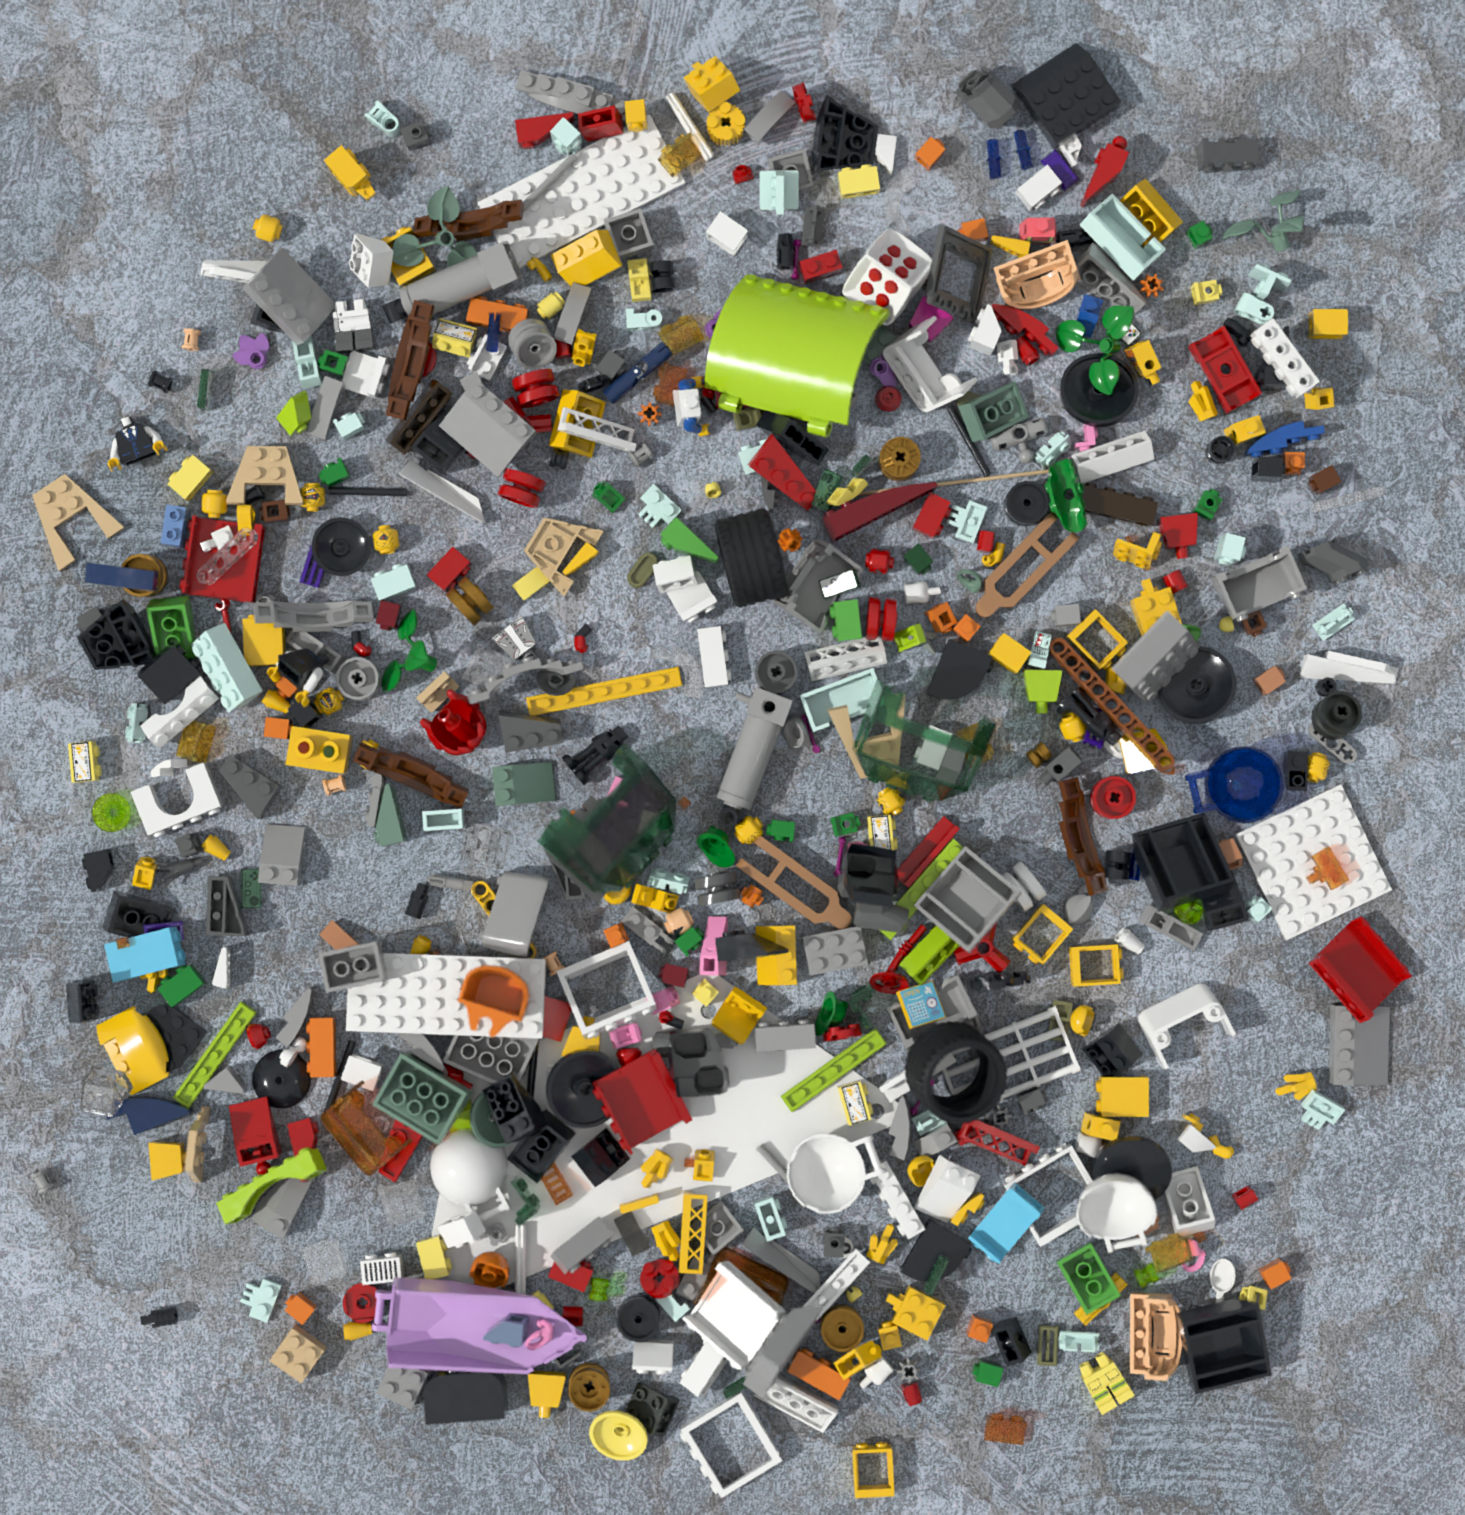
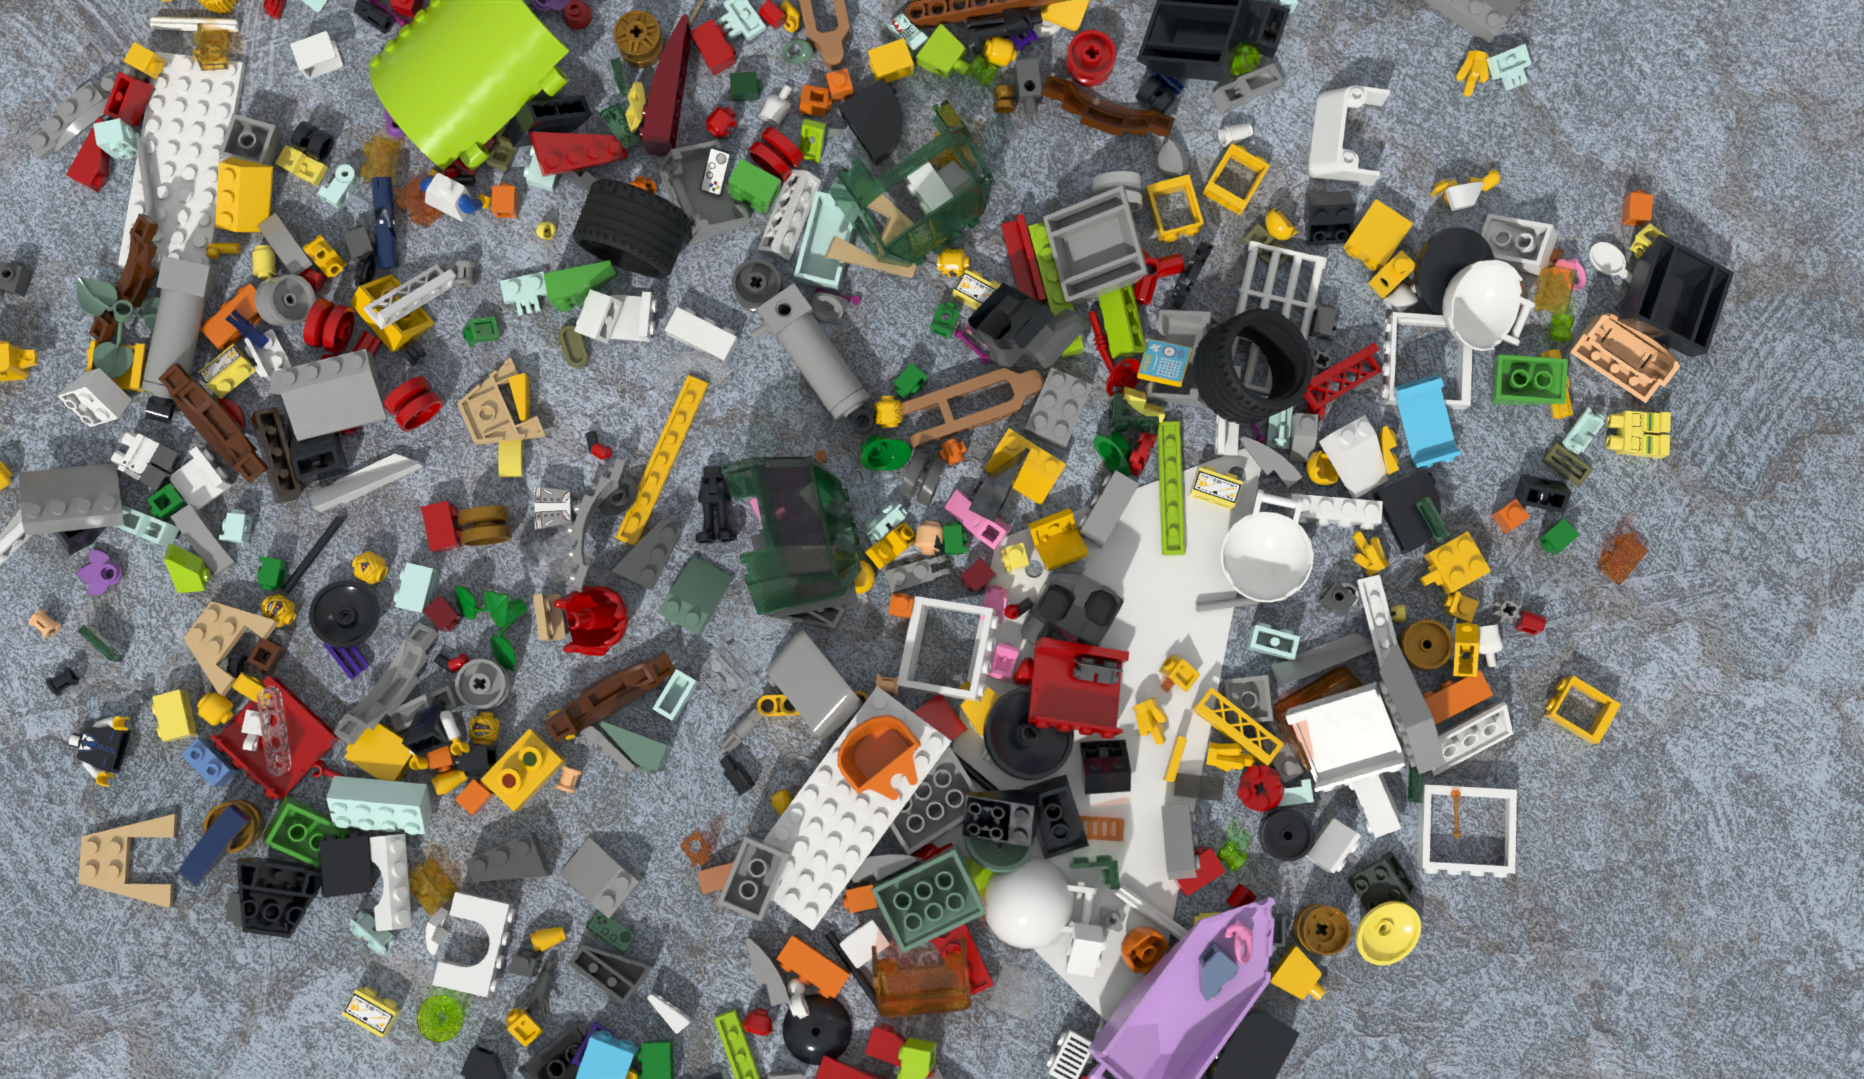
camera: 55 degrees left, 5 degrees down
light yellow brick [416,1234,453,1279] -> none
orange gear [637,402,662,427] -> none
red brick [1232,1186,1259,1211] -> none
none -> orange brick [491,183,519,218]
none -> clear orange bracket [680,831,714,867]
none -> orange brick [842,883,878,913]
none -> clear neon green wheel [967,55,998,86]
none -> dark grey hinge [1073,656,1123,685]
none -> light yellow slope [1123,386,1165,423]
none -> clear orange hinge [1450,790,1462,839]

